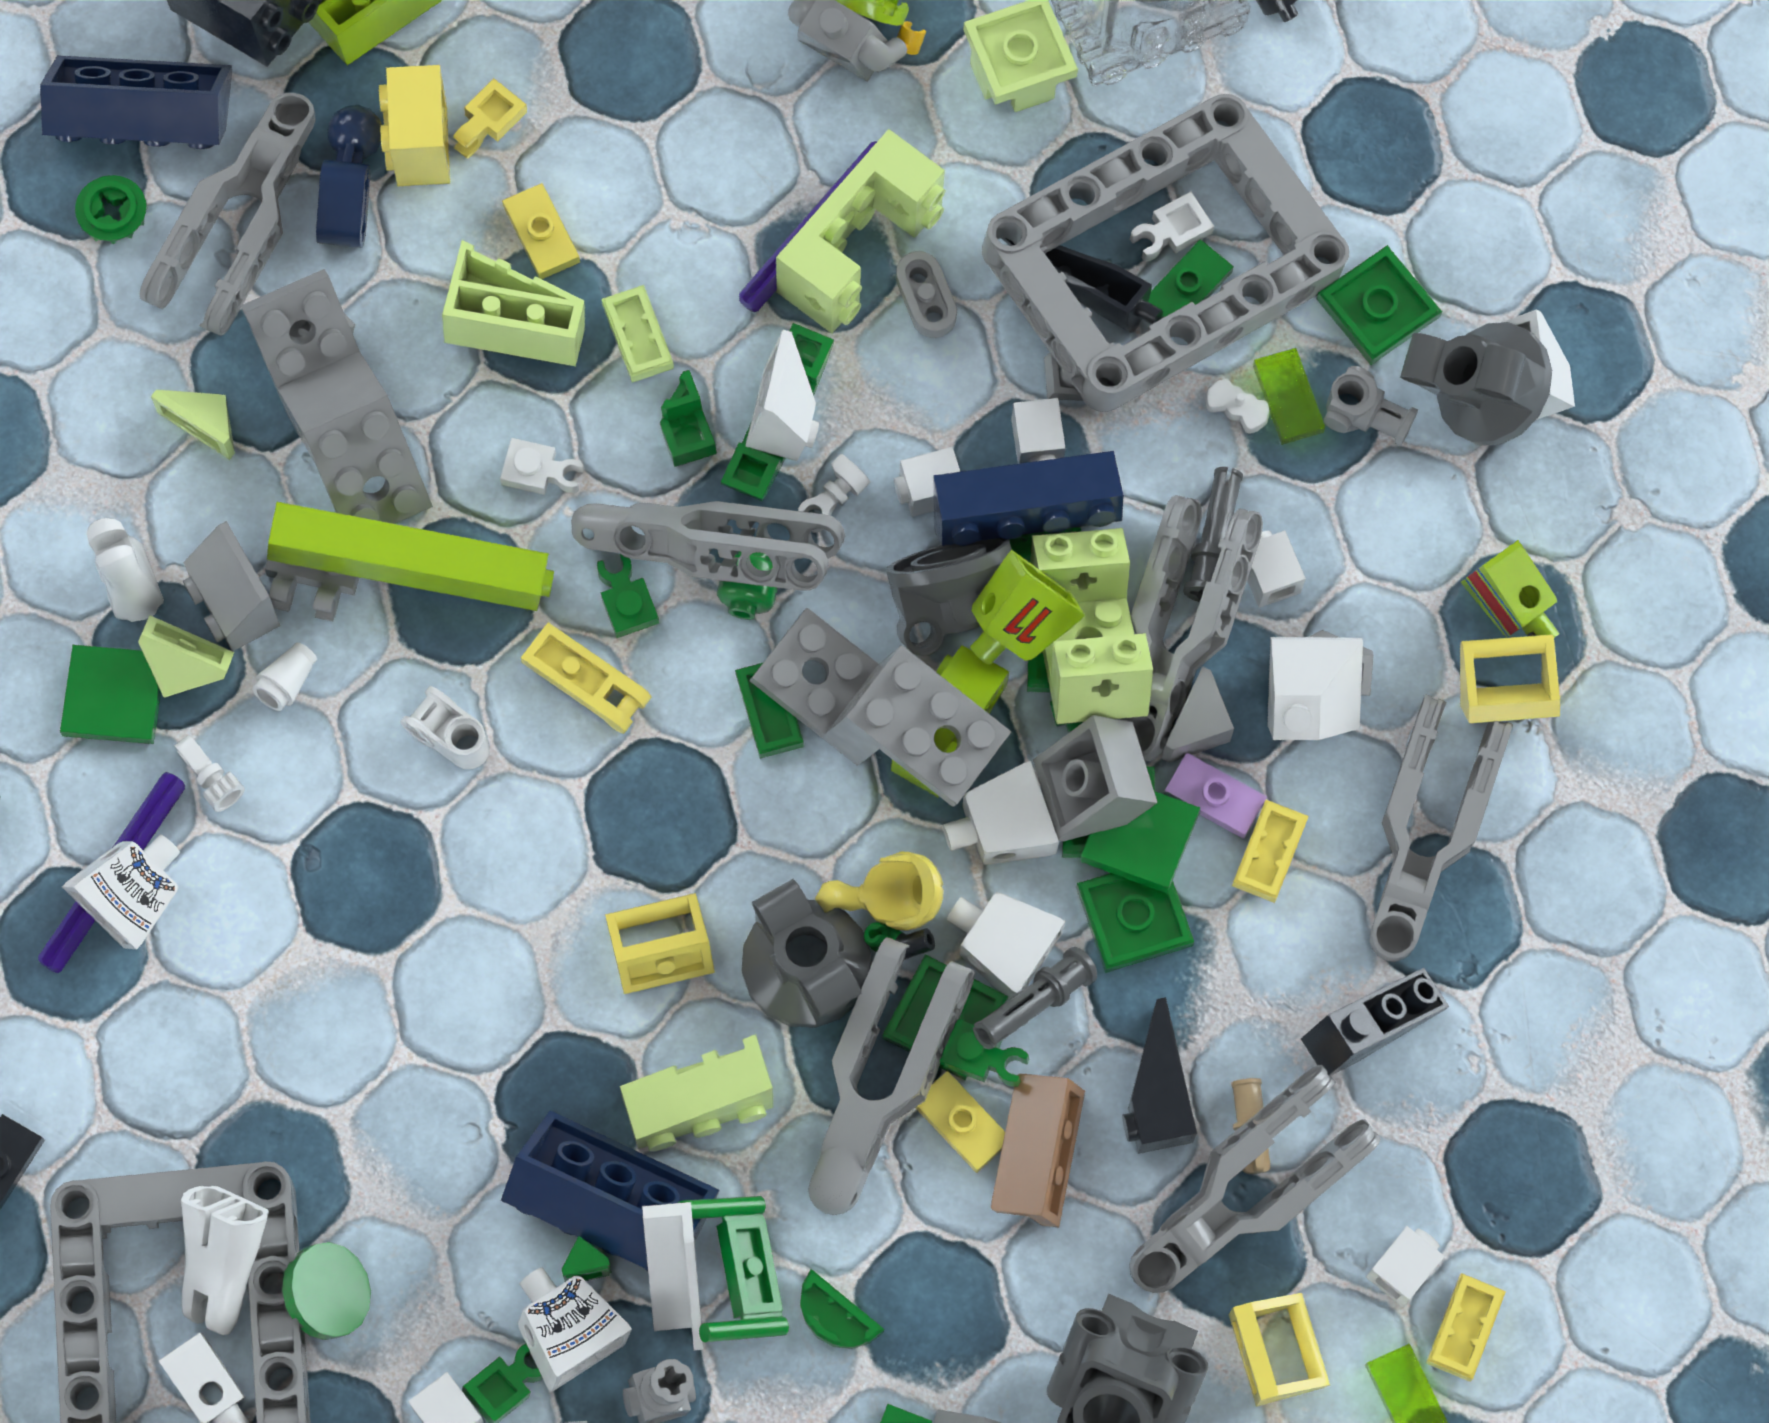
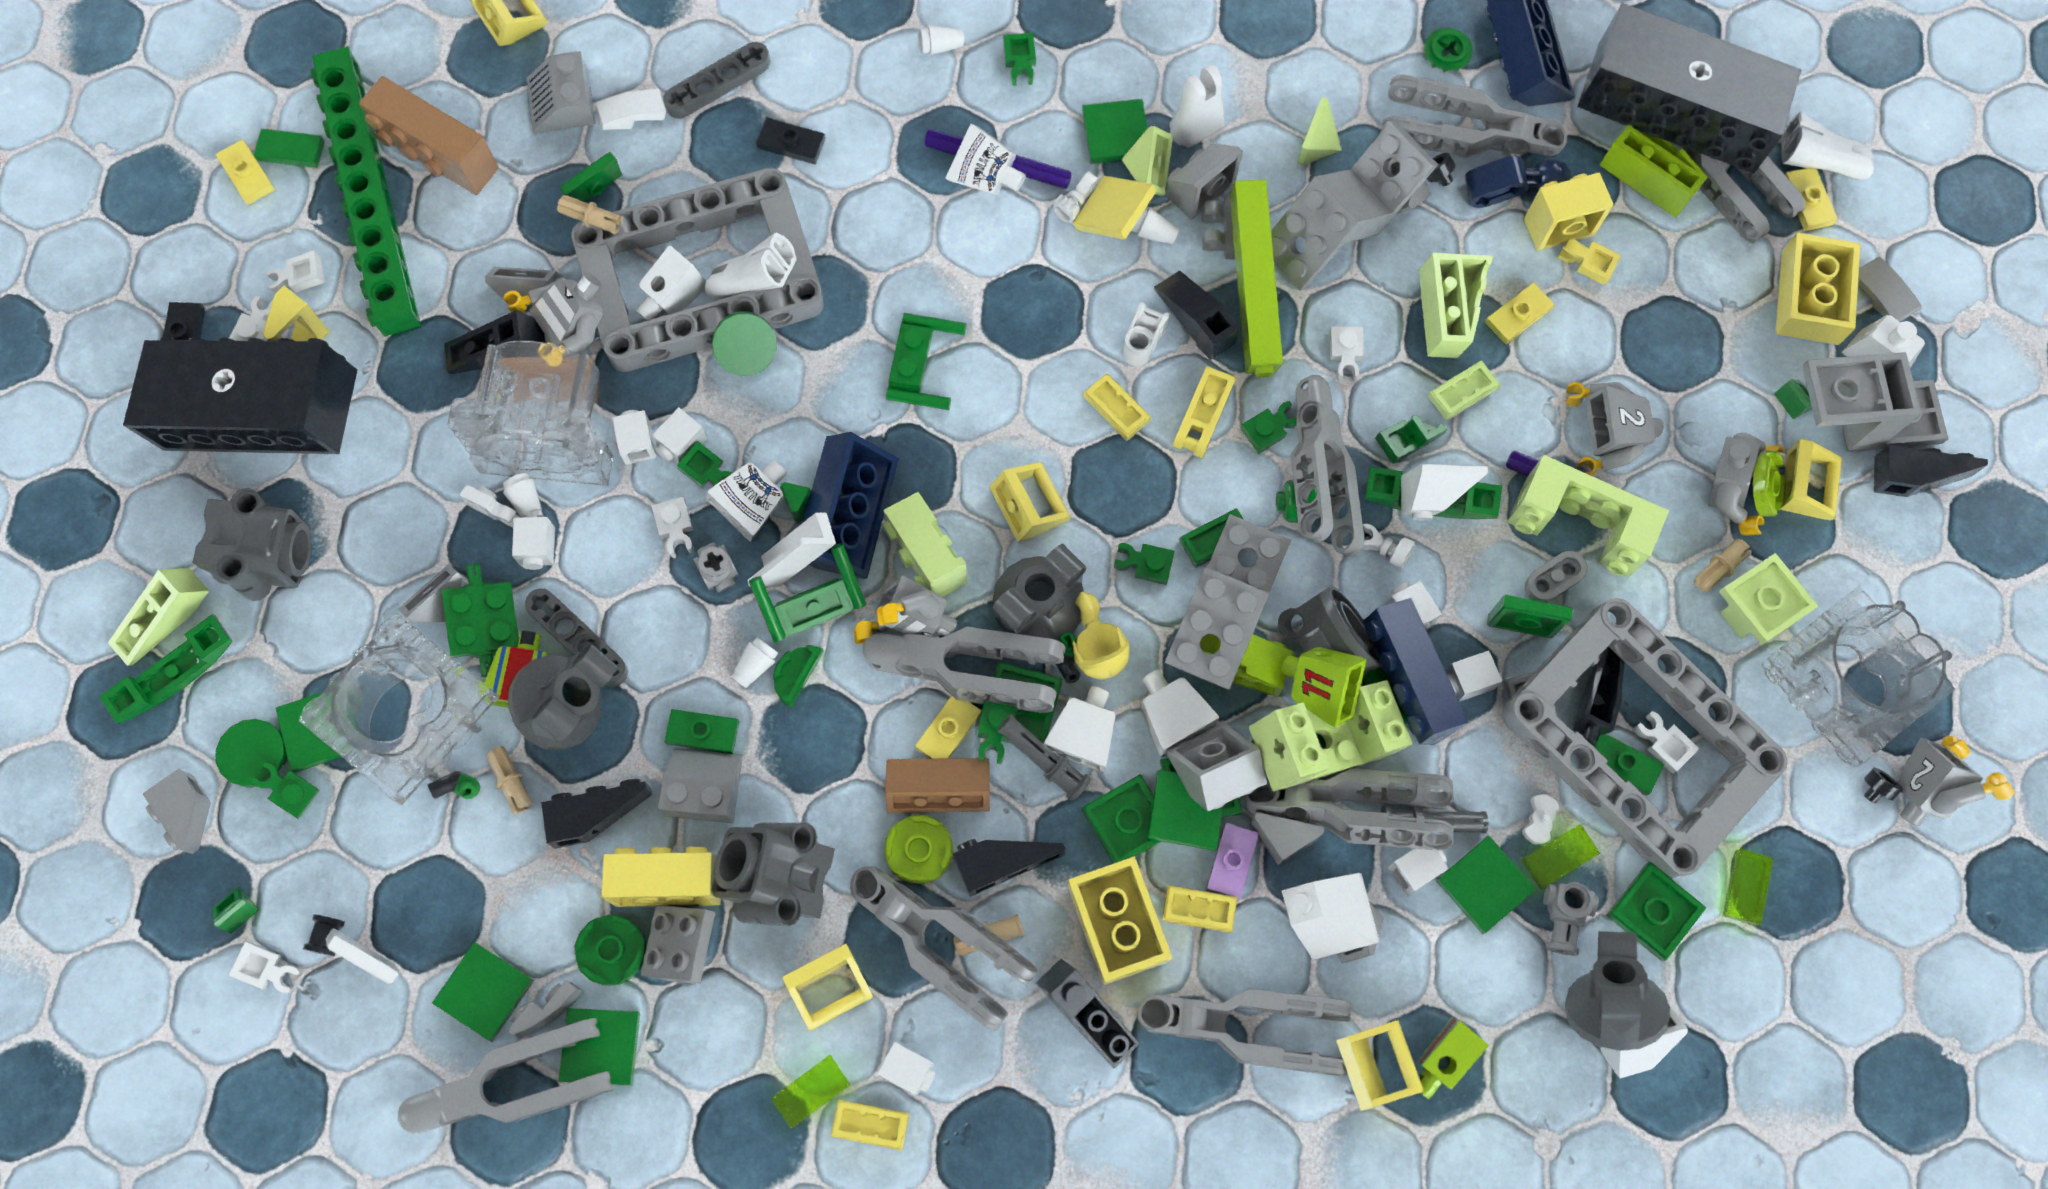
camera: 80 degrees right, 0 degrees up
none -> white cone [731,637,778,688]
none -> light grey torso [853,576,957,644]
none -> lime tile [885,815,953,884]
none -> green plate [886,313,967,410]
none -> light yellow brick [1067,856,1172,986]
none -> light yellow tile [1073,176,1156,240]
none -> light yellow plate [1083,373,1151,441]
none -> green plate [1114,543,1175,585]
none -> black slope [1154,270,1240,360]
none -> black tile [1427,153,1456,186]
none -> green tile [1435,835,1536,934]
none -> green tile [1487,595,1573,639]
none -> light grey torso [1566,382,1664,476]
none -> tan axle [1694,539,1752,592]
none -> clear neon green tile [1723,848,1774,926]

